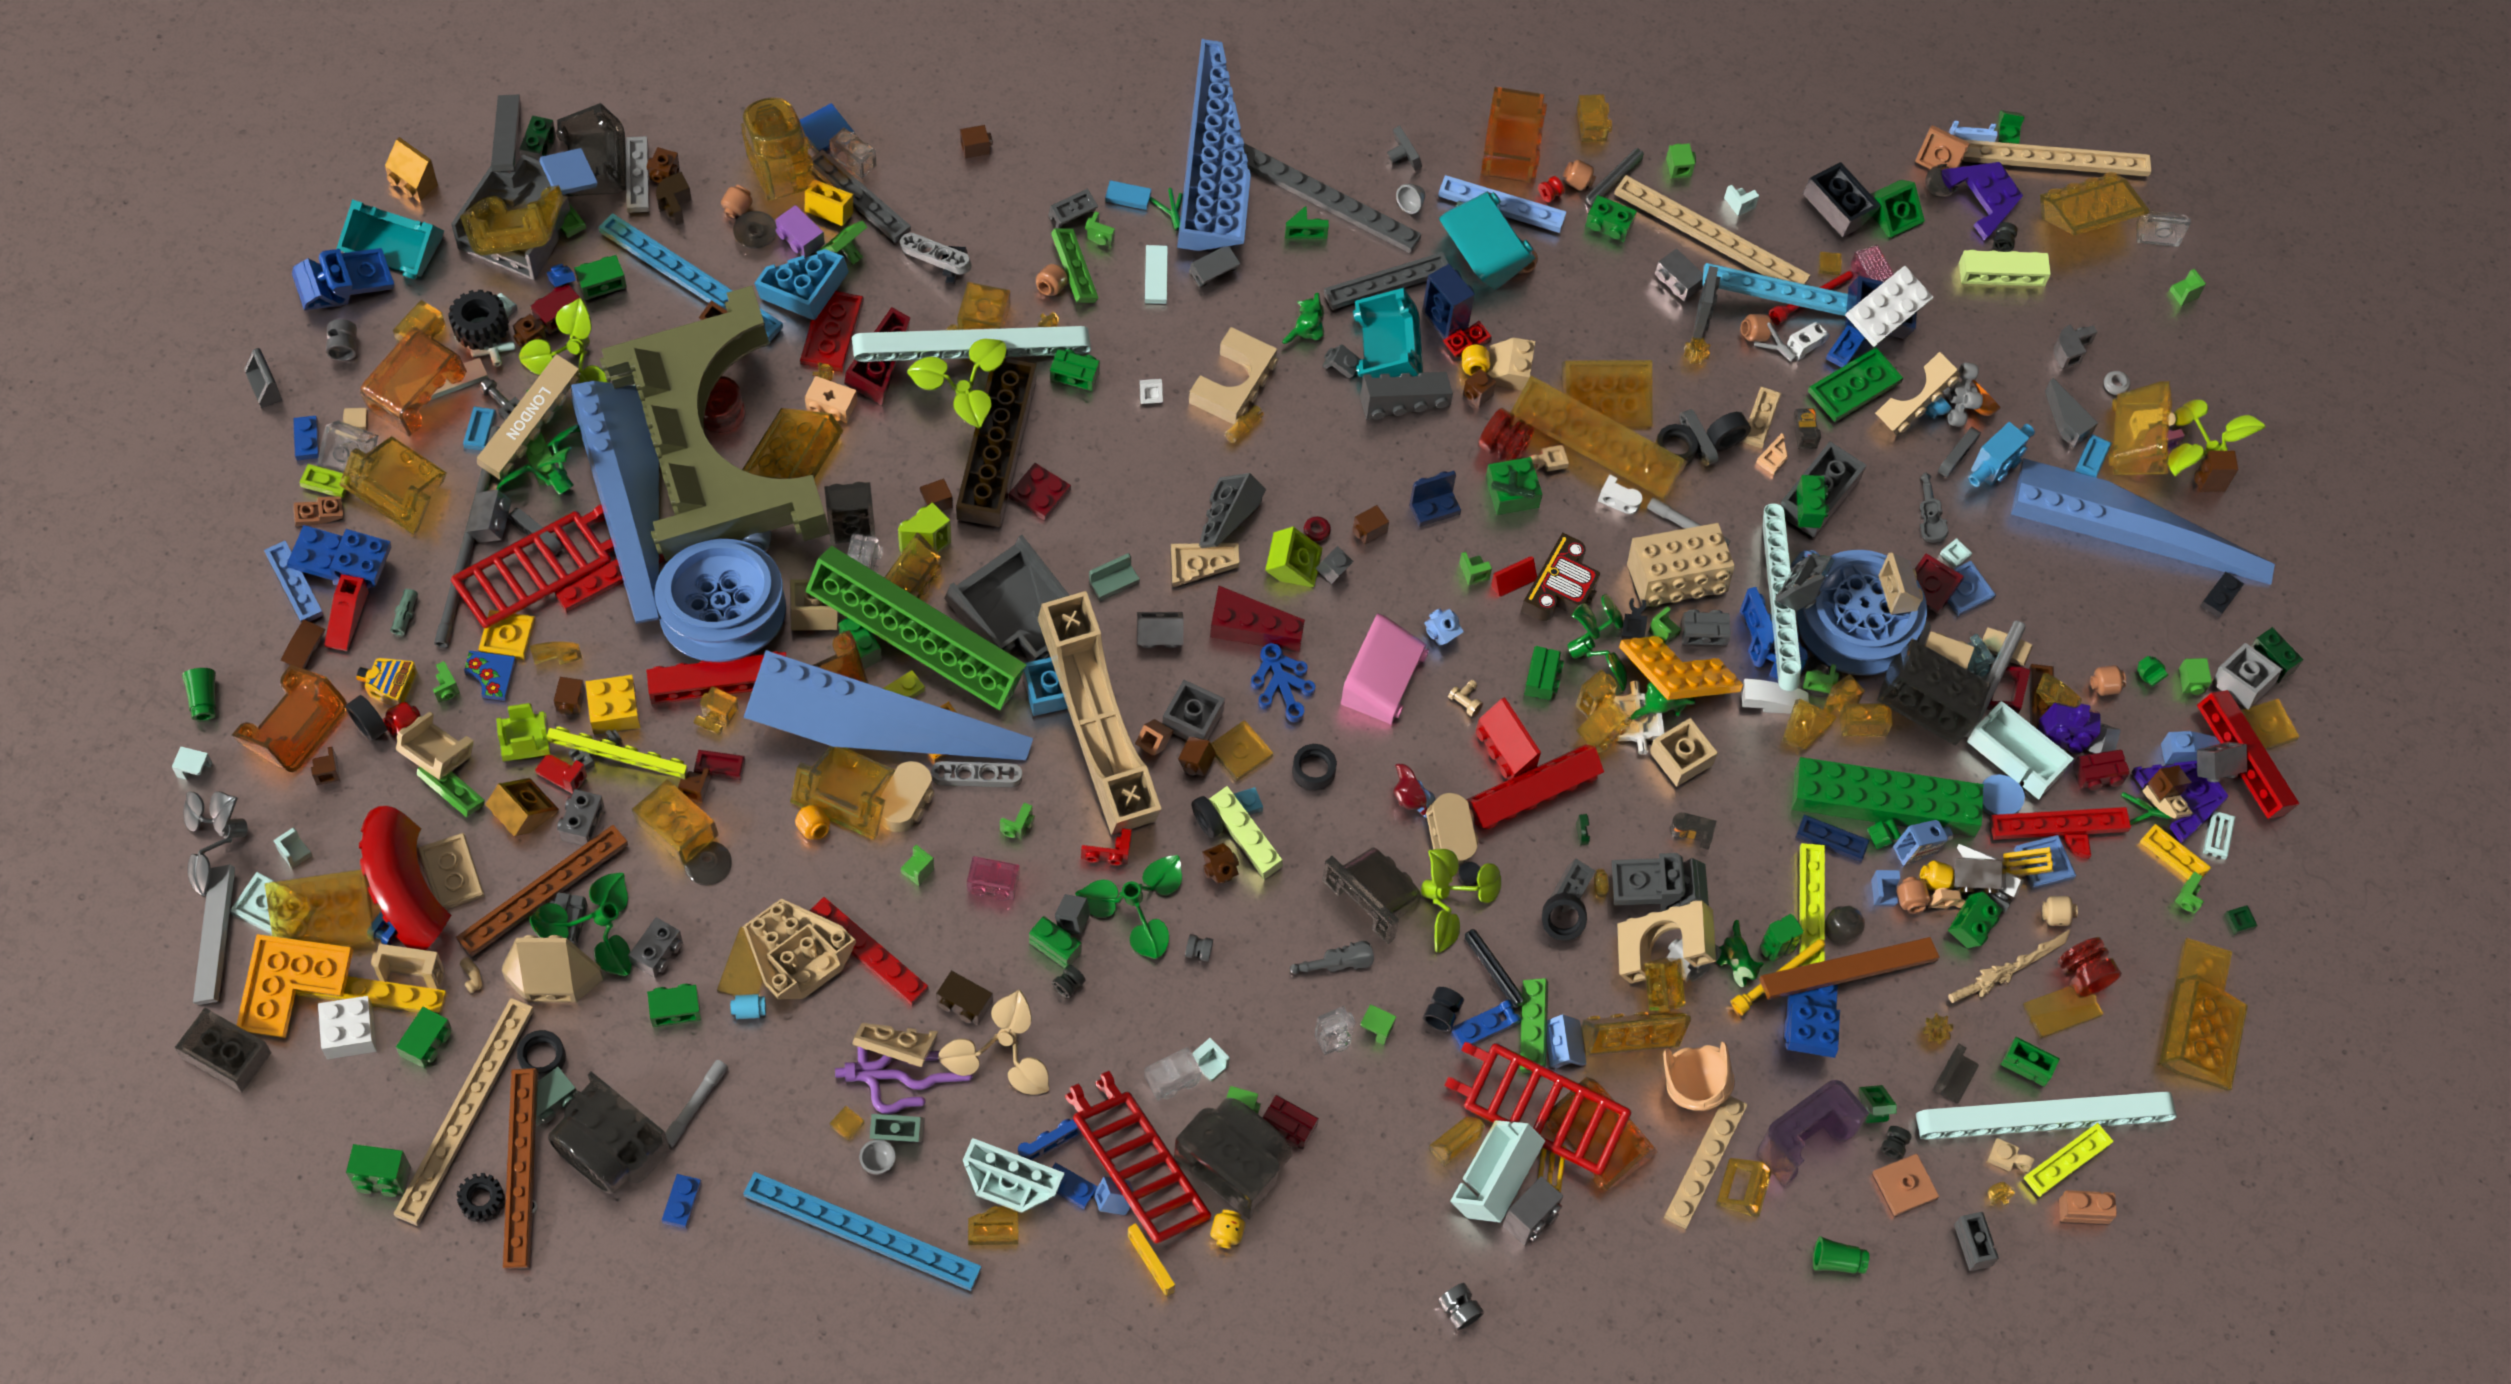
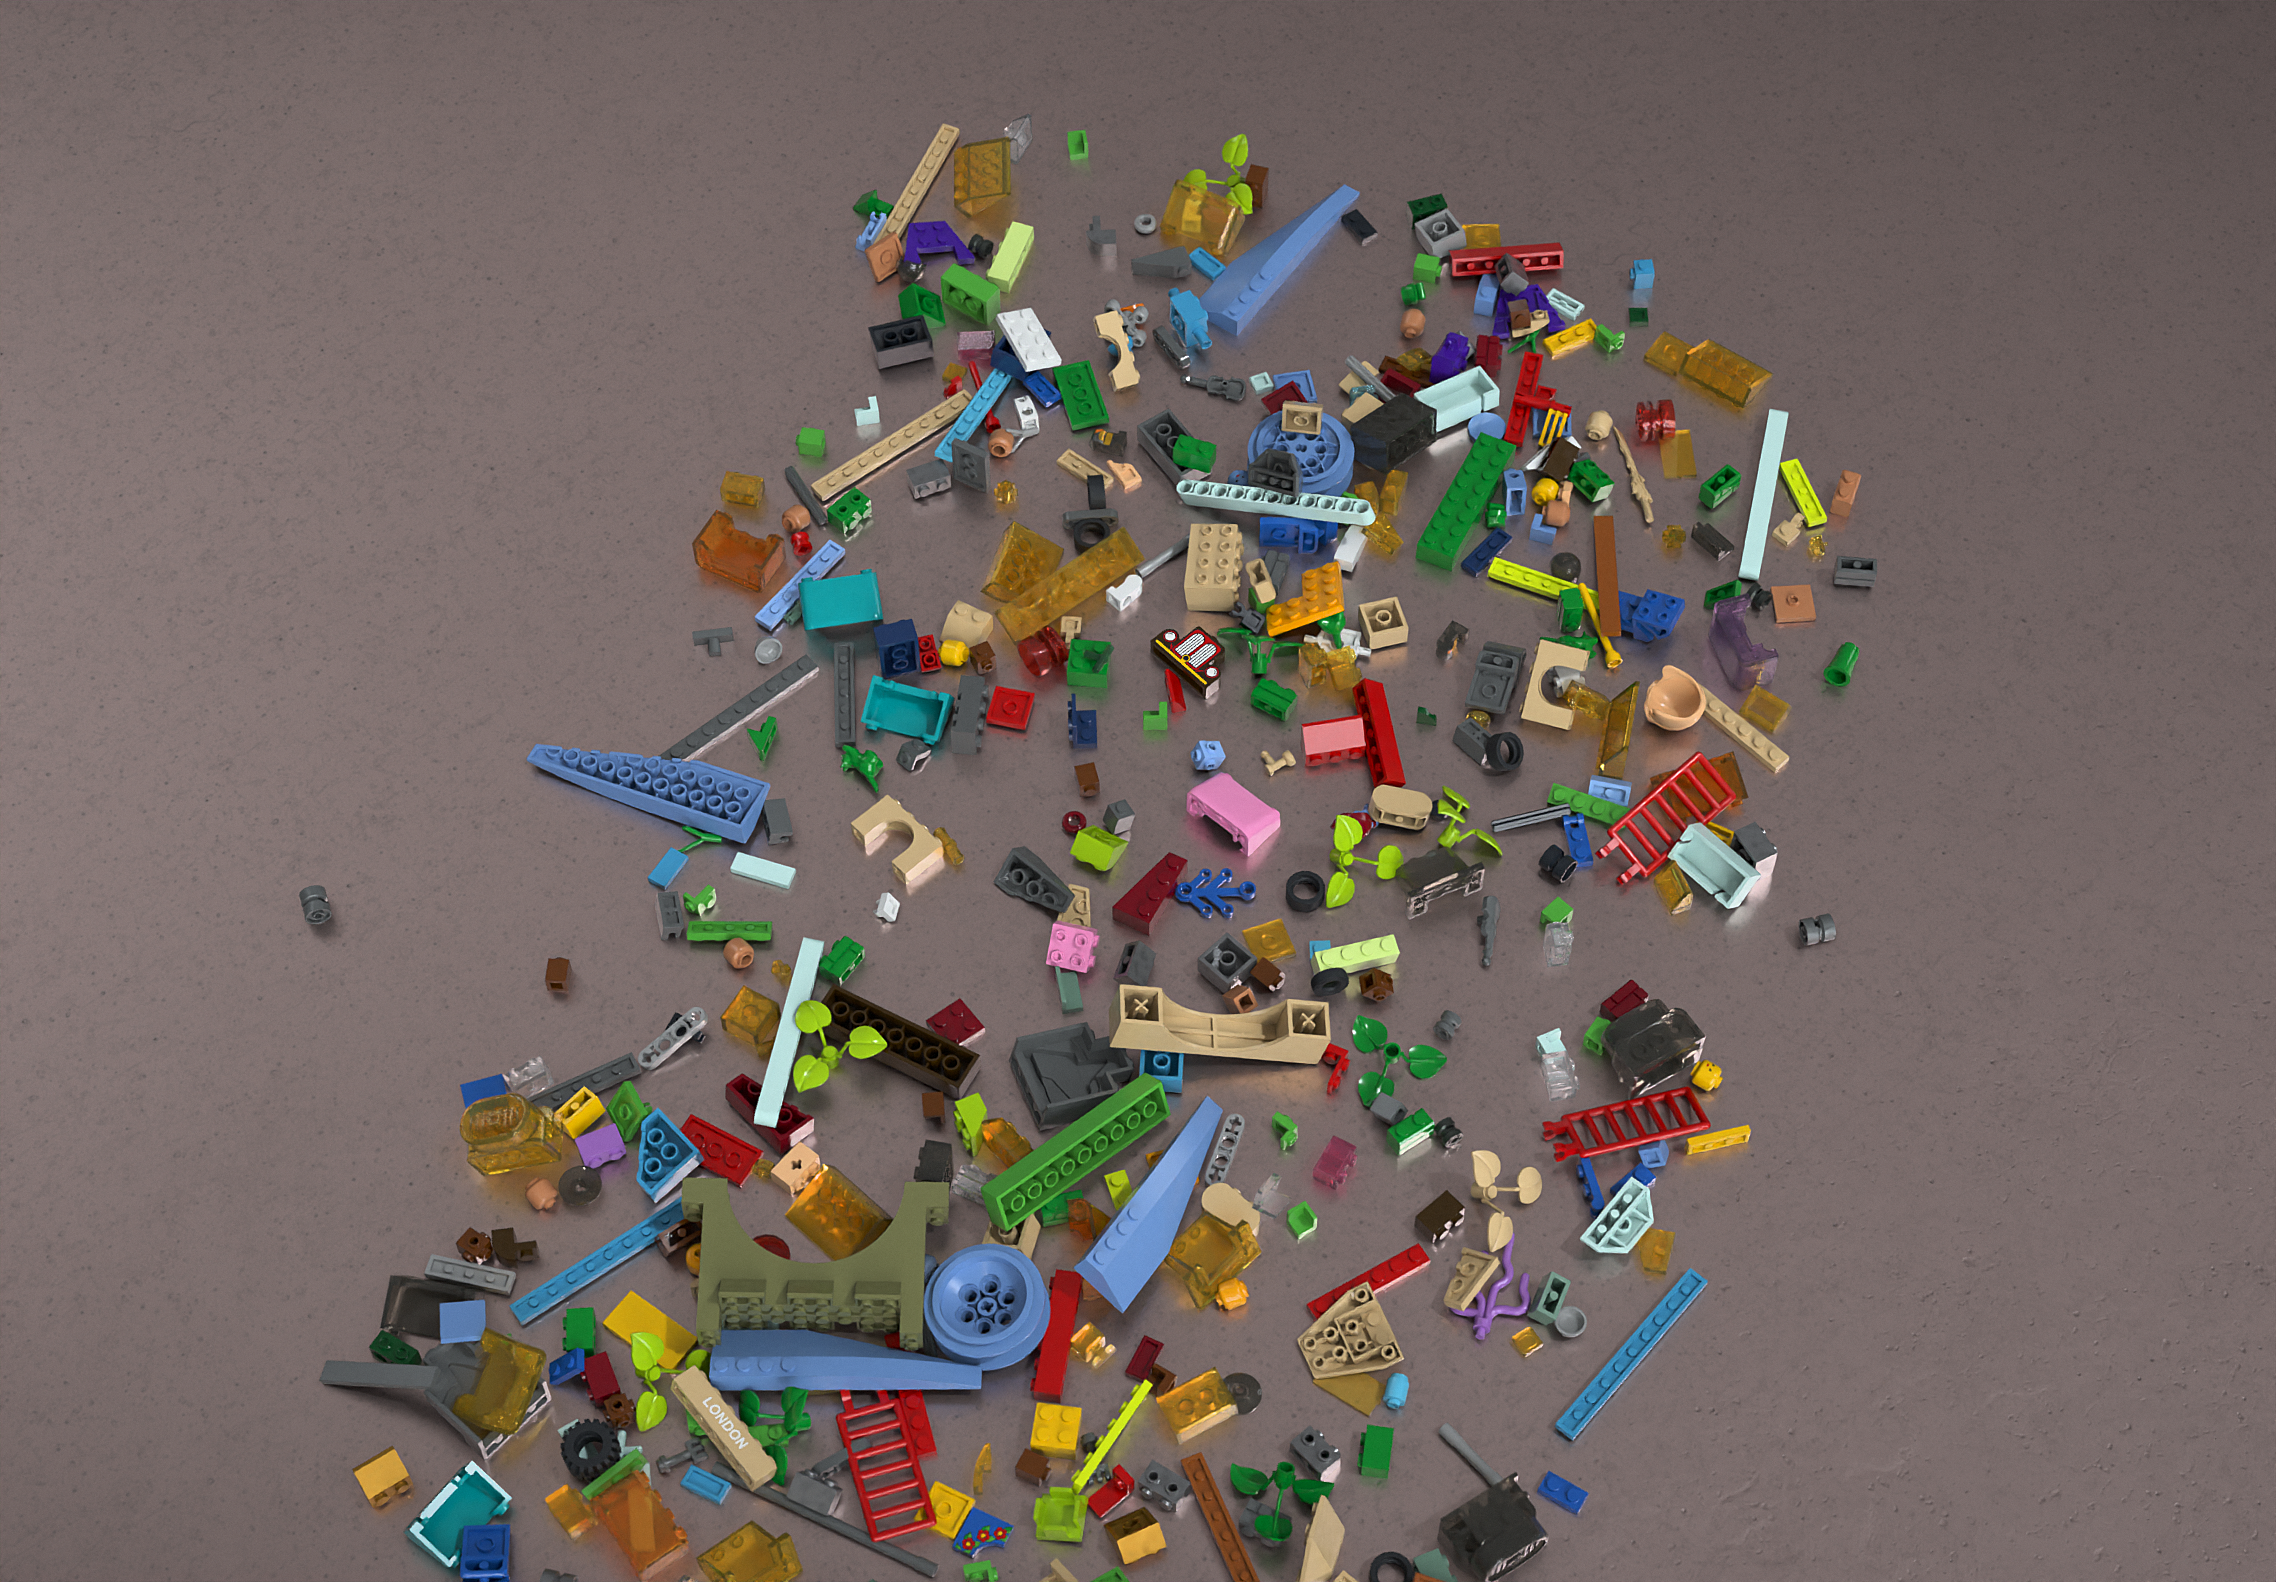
camera: 65 degrees left, 5 degrees down
none -> bright green plate [582,1448,648,1505]
none -> yellow tile [602,1290,698,1375]
none -> bright green brick [941,263,1001,326]
none -> red tile [943,375,963,399]
none -> red plate [986,686,1035,730]
none -> bright pink brick [1046,920,1100,973]
none -> tan brick [1246,558,1276,604]
none -> clear panel [1252,1173,1292,1219]
none -> lime plant [1326,815,1404,908]
none -> red pin [1513,391,1572,418]
none -> dark azure brick [1629,259,1655,289]

